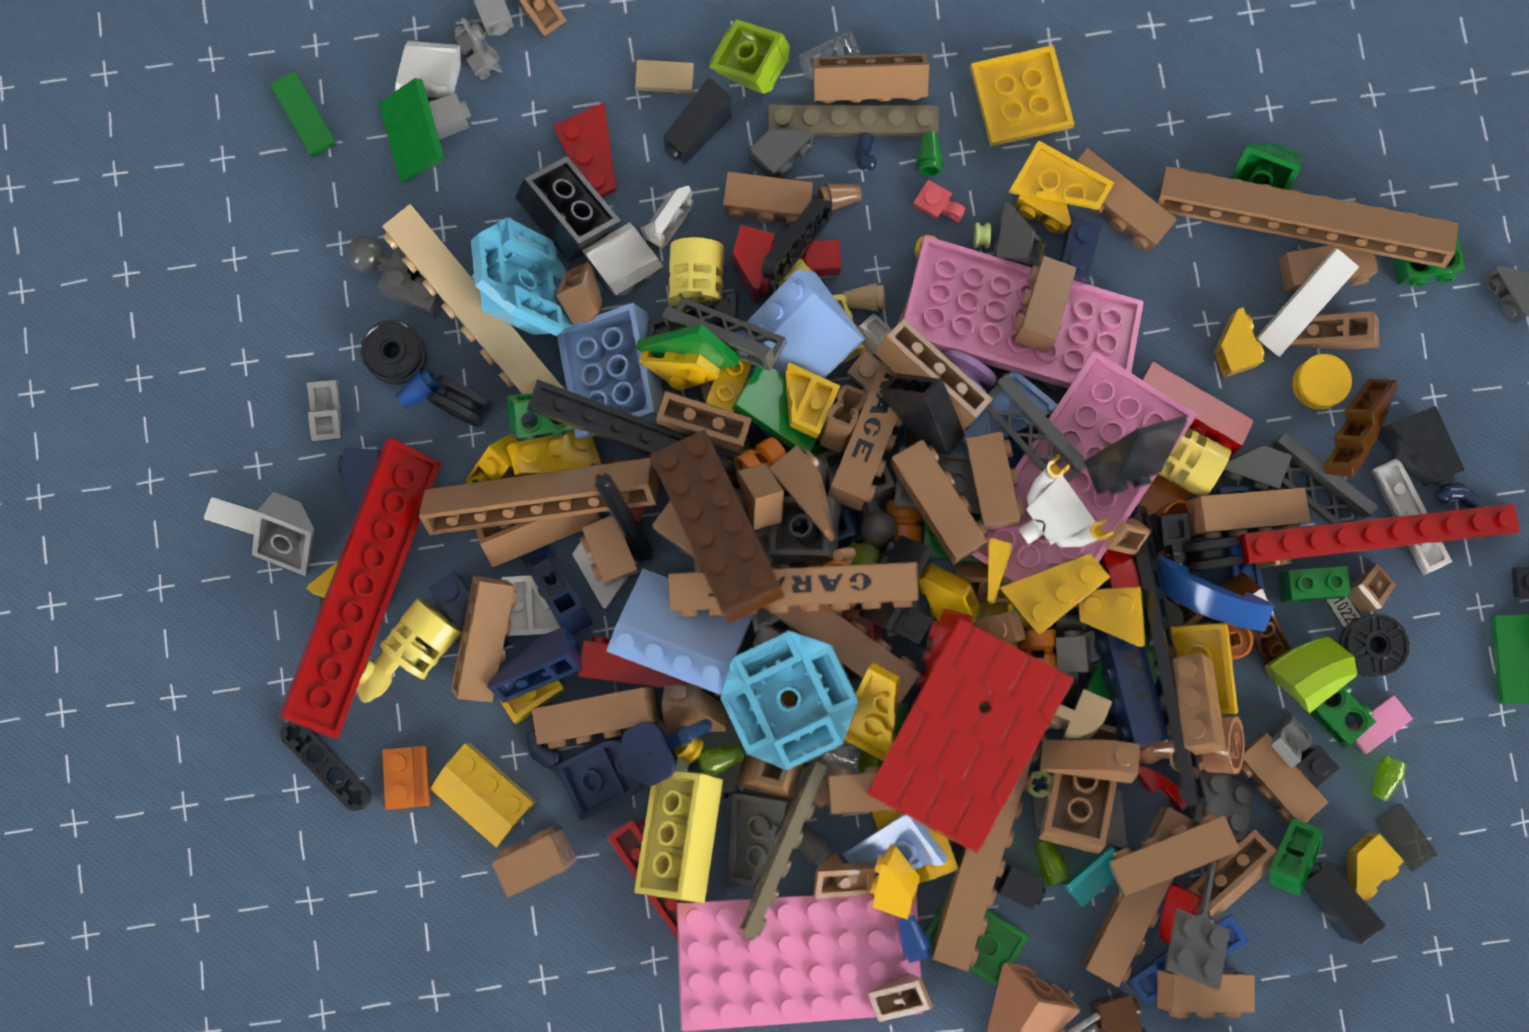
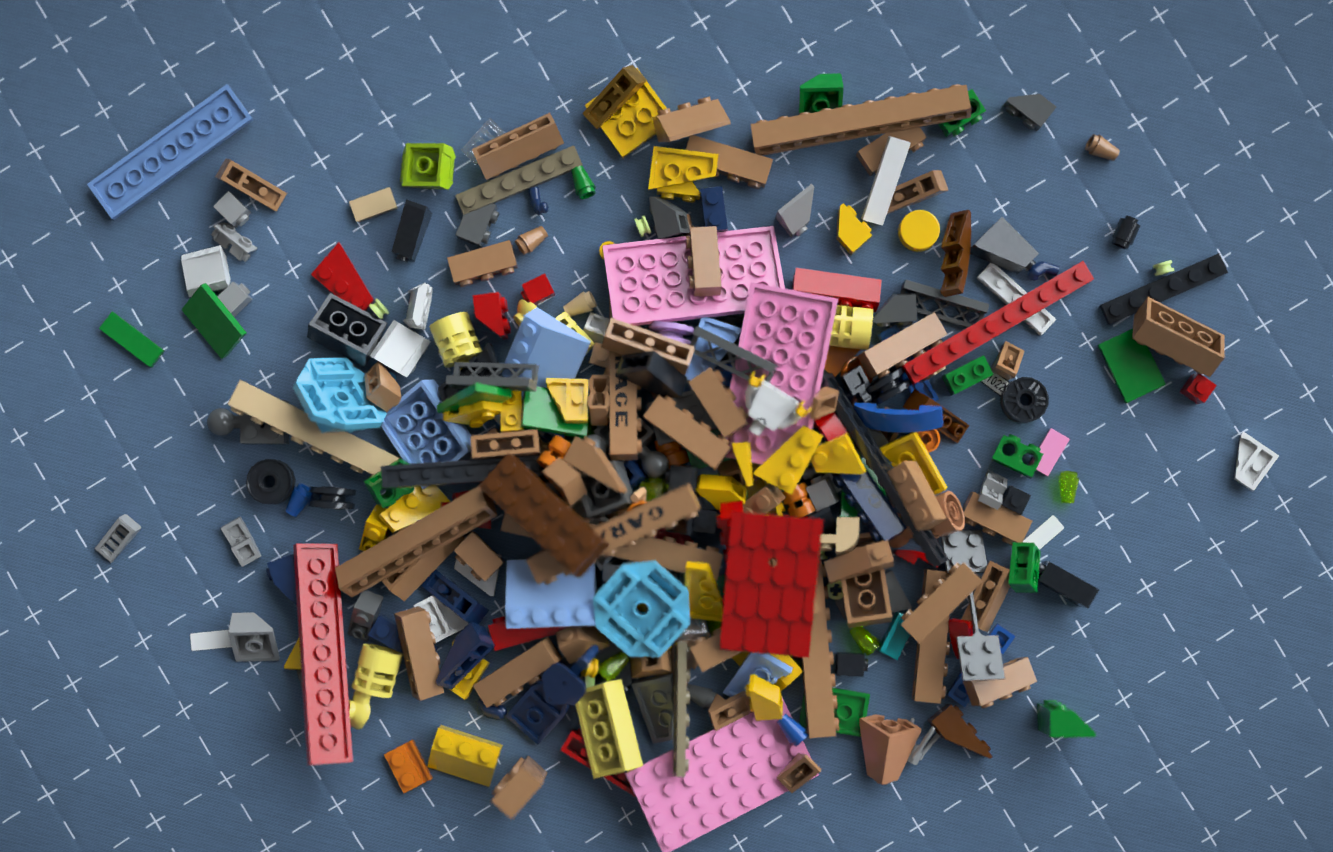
camera: 15 degrees left, 5 degrees up
black beam [280,721,372,811] -> none
black axle [594,473,653,562] -> none
black beam [762,198,832,282] -> none
coral plate [913,179,966,224] -> none
black slope [1084,416,1187,496] -> none
lime slope [1264,637,1357,713] -> none
yellow slope [1346,832,1404,901] -> none
clear smoke tile [1375,804,1438,871] -> none
none -> light grey slope [95,514,142,563]
none -> dark grey slope [347,590,384,642]
none -> yellowish green bush [369,299,390,320]
none -> pearl gold slope [582,65,647,129]
none -> medium nougat slope [652,96,731,142]
none -> light grey slope [775,184,814,238]
none -> white sticker [1023,515,1064,550]

